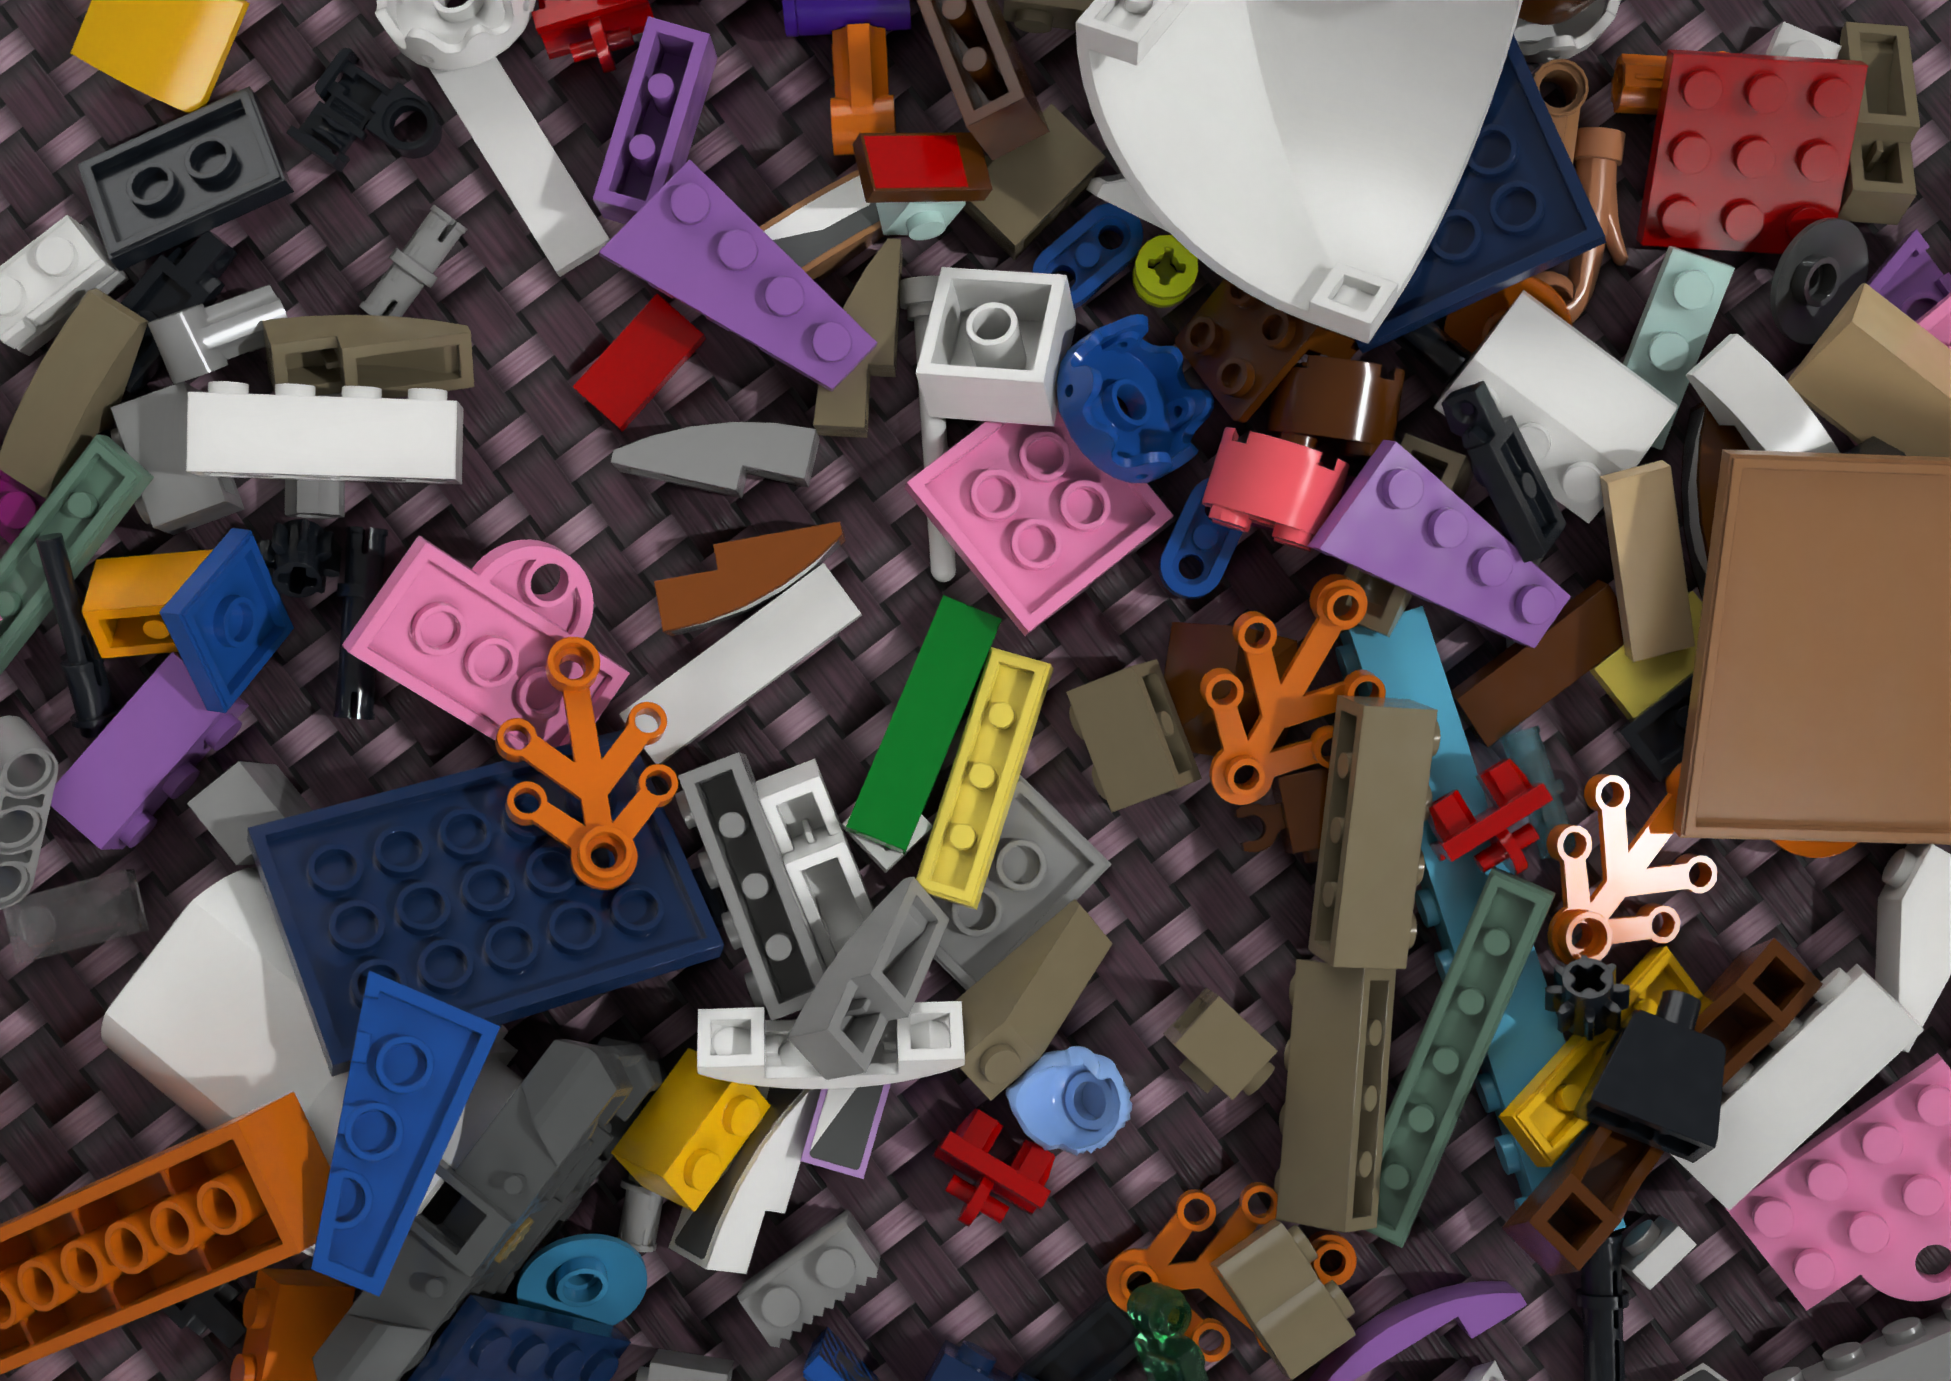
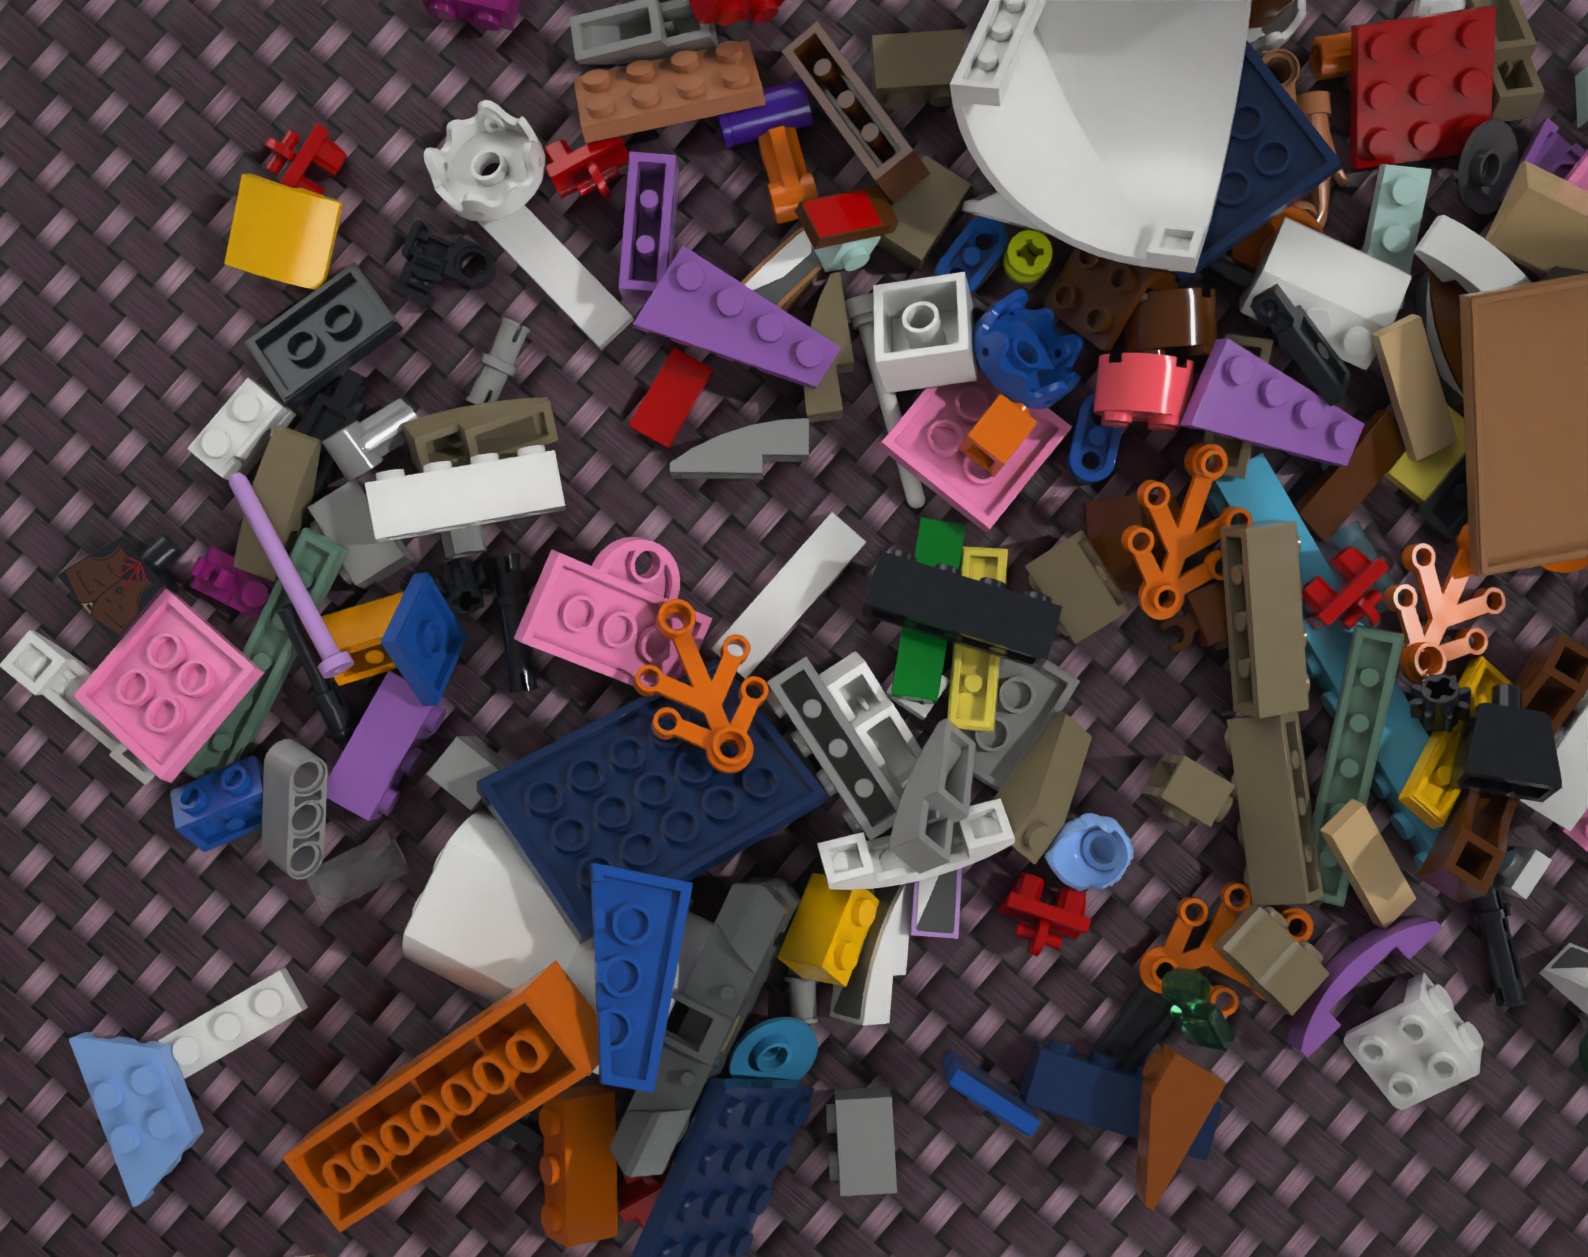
camera: 10 degrees left, 0 degrees up
dark orange slope [654,521,845,636] -> none
light grey brick [737,1209,881,1348] -> none
none -> lavender bar [229,472,354,679]
none -> black brick [861,550,1063,670]
none -> orange brick [958,394,1038,477]
none -> tan tile [1320,799,1416,930]

